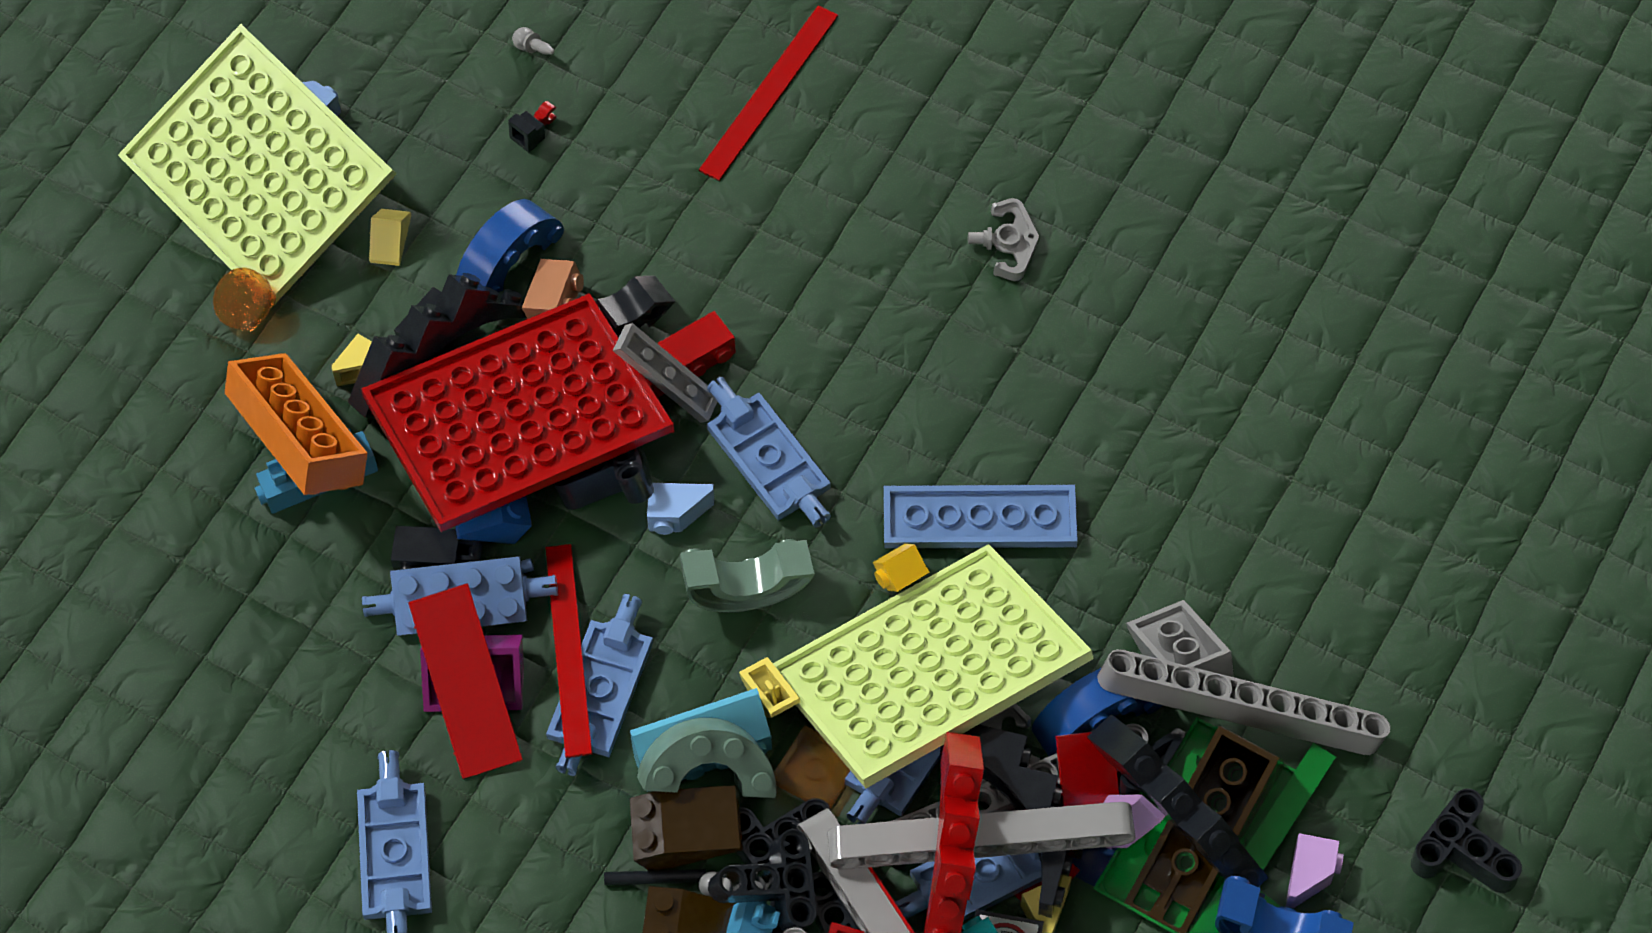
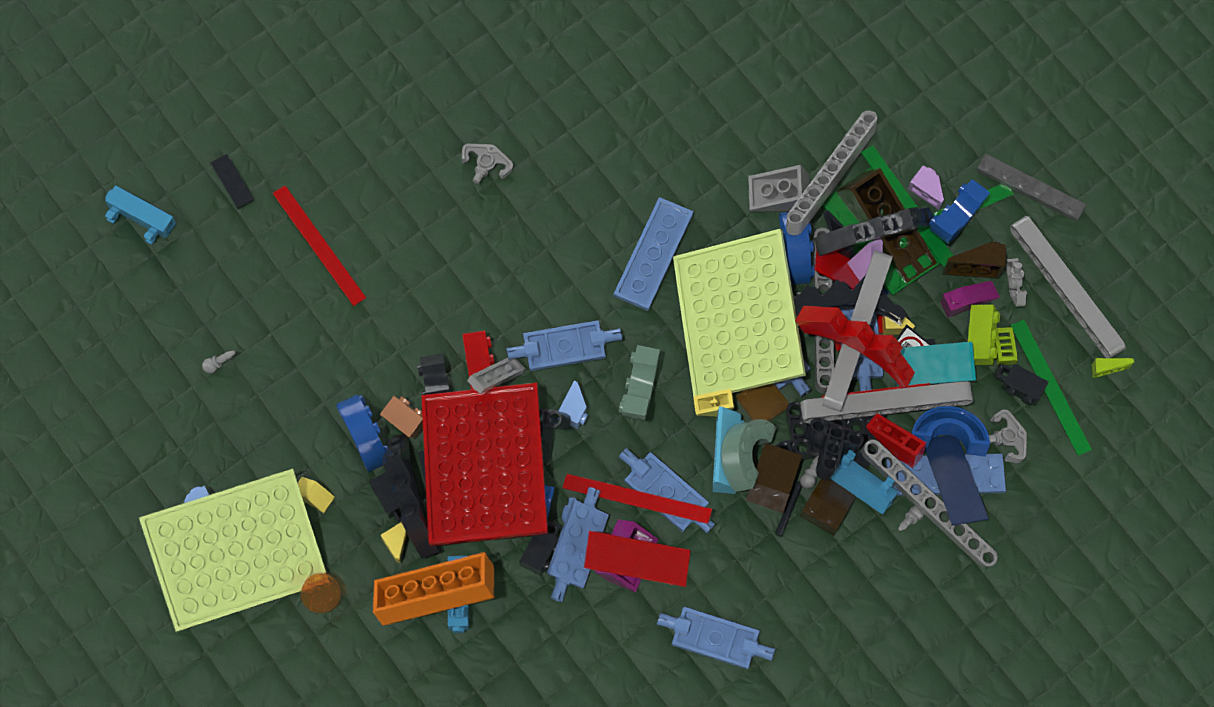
camera: 70 degrees left, 10 degrees up
black piece [508,101,557,153] -> none
yellow brick [873,544,930,592] -> none
black beam [1411,788,1522,893] -> none

